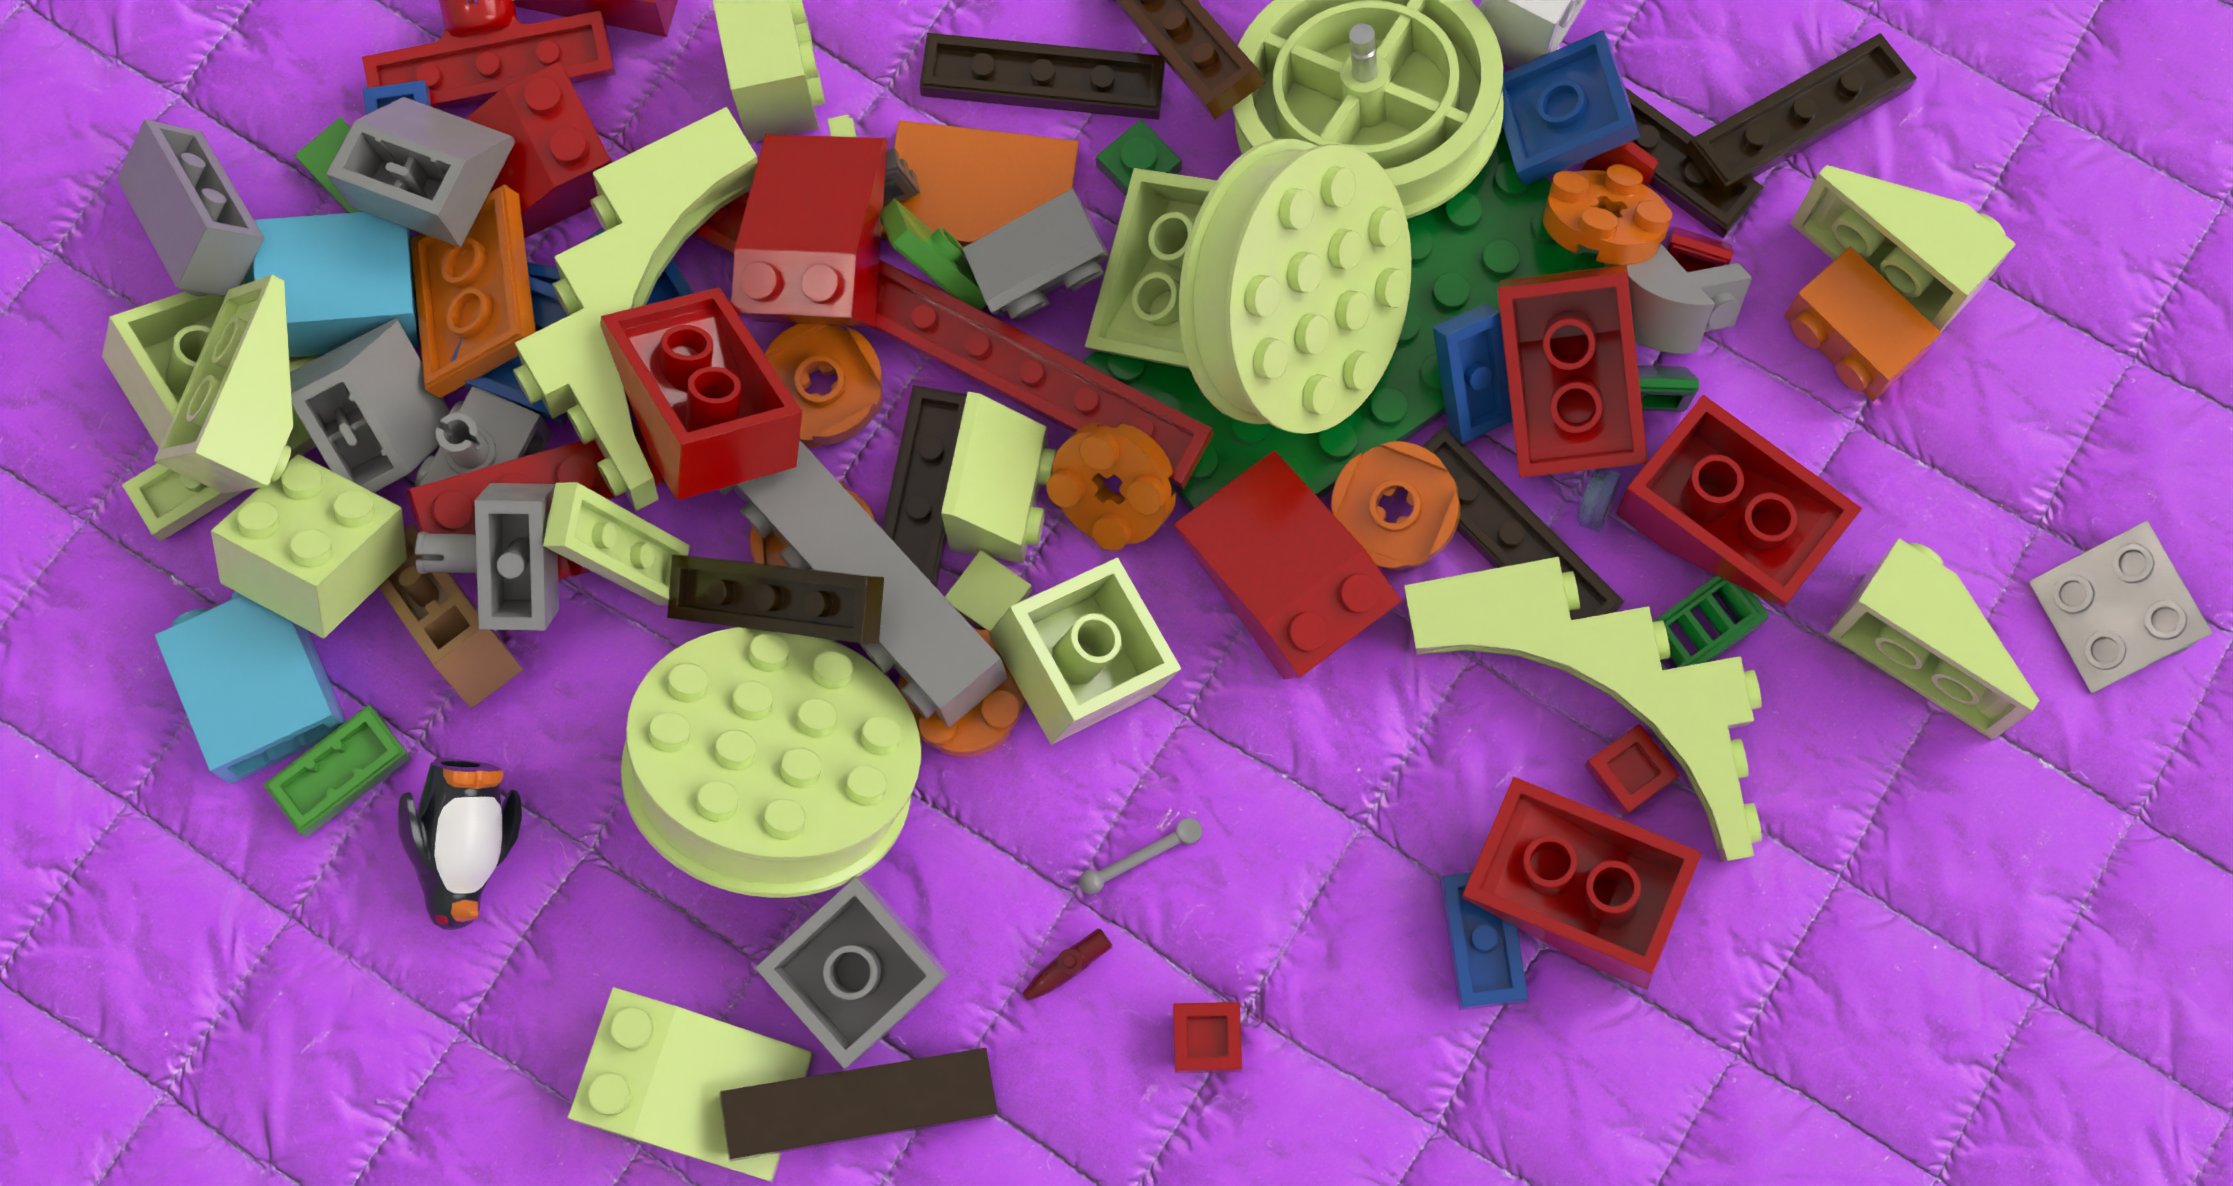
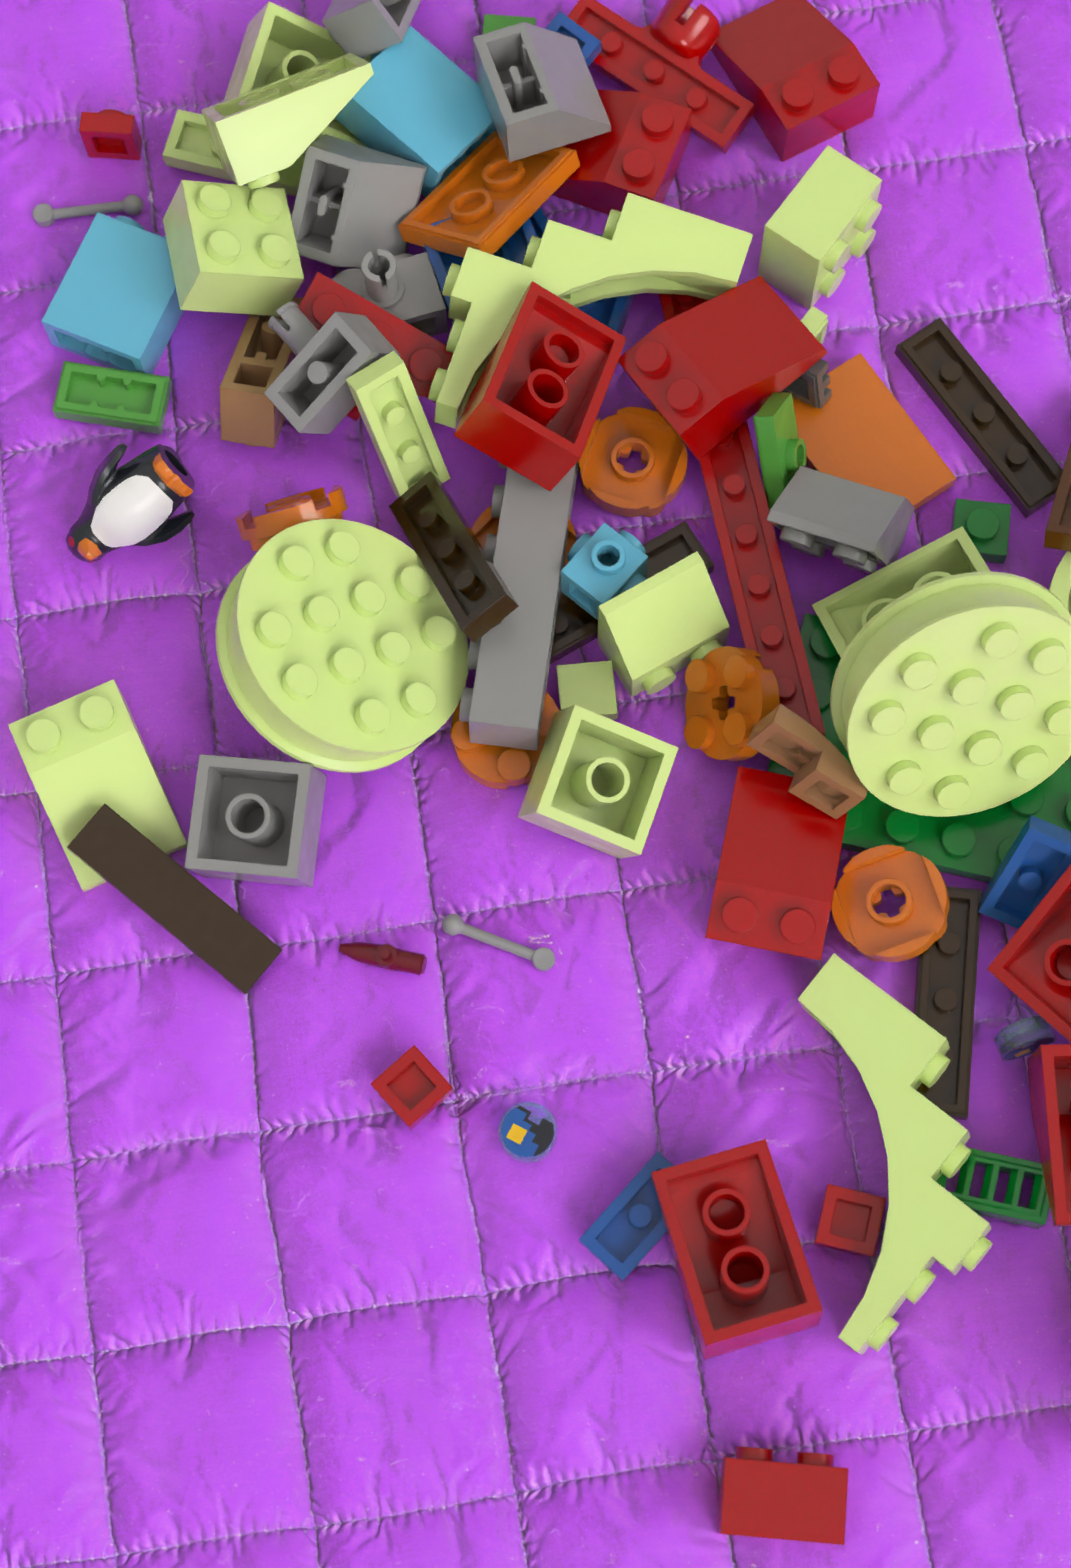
camera: 50 degrees right, 0 degrees up
none -> light grey hinge [33,194,143,227]
none -> red plate [79,109,143,160]
none -> orange plate [235,485,348,551]
none -> tile [498,1102,557,1163]
none -> medium azure brick [561,522,648,620]
none -> red brick [717,1446,849,1545]
none -> medium nougat slope [746,704,868,820]

